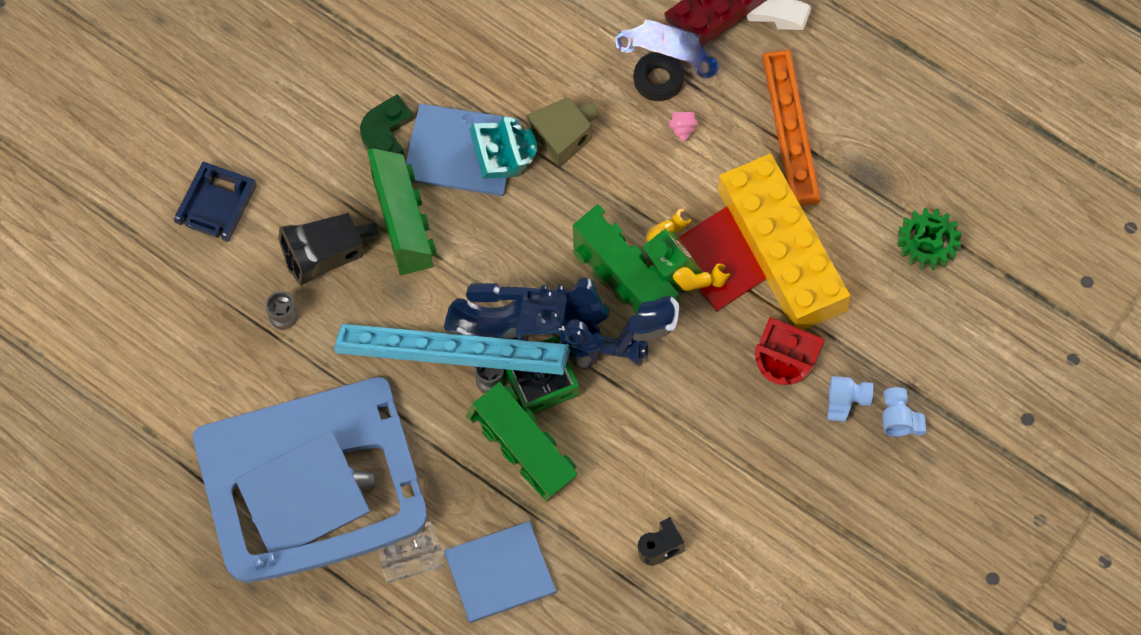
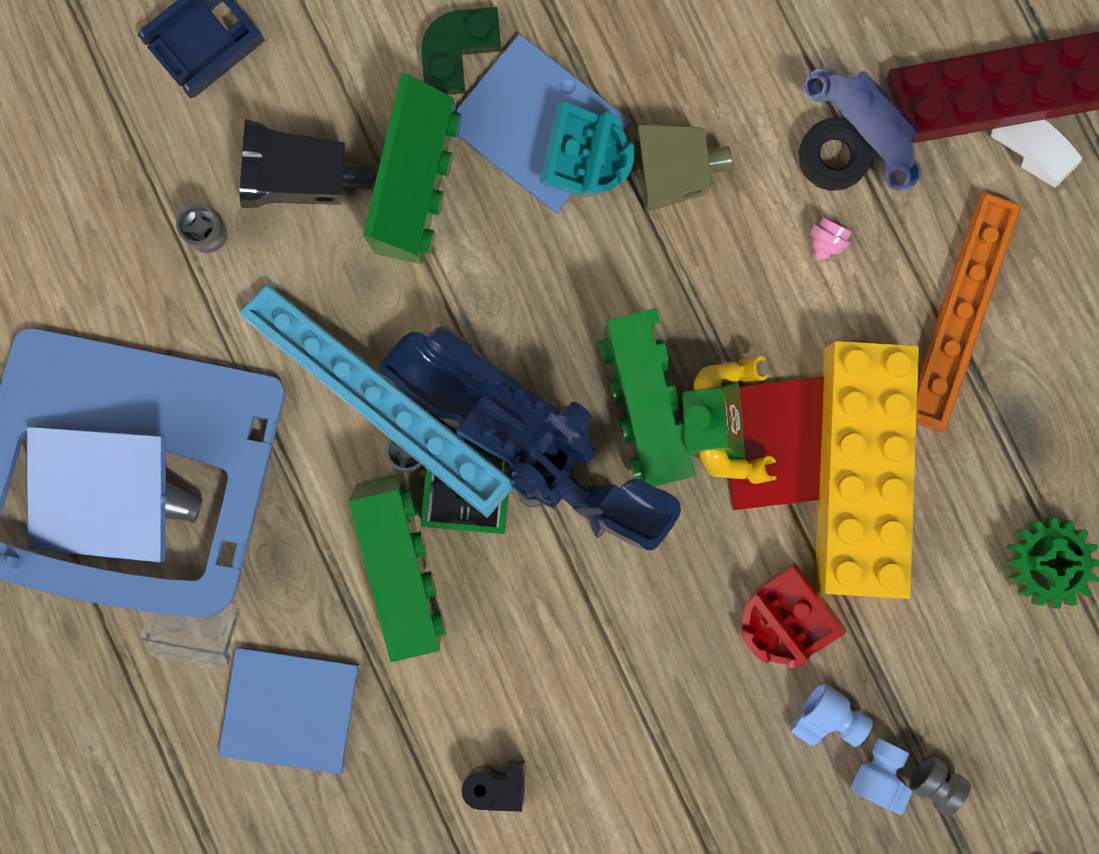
camera: 25 degrees right, 20 degrees up
none -> flat silver wheel [909,756,971,817]

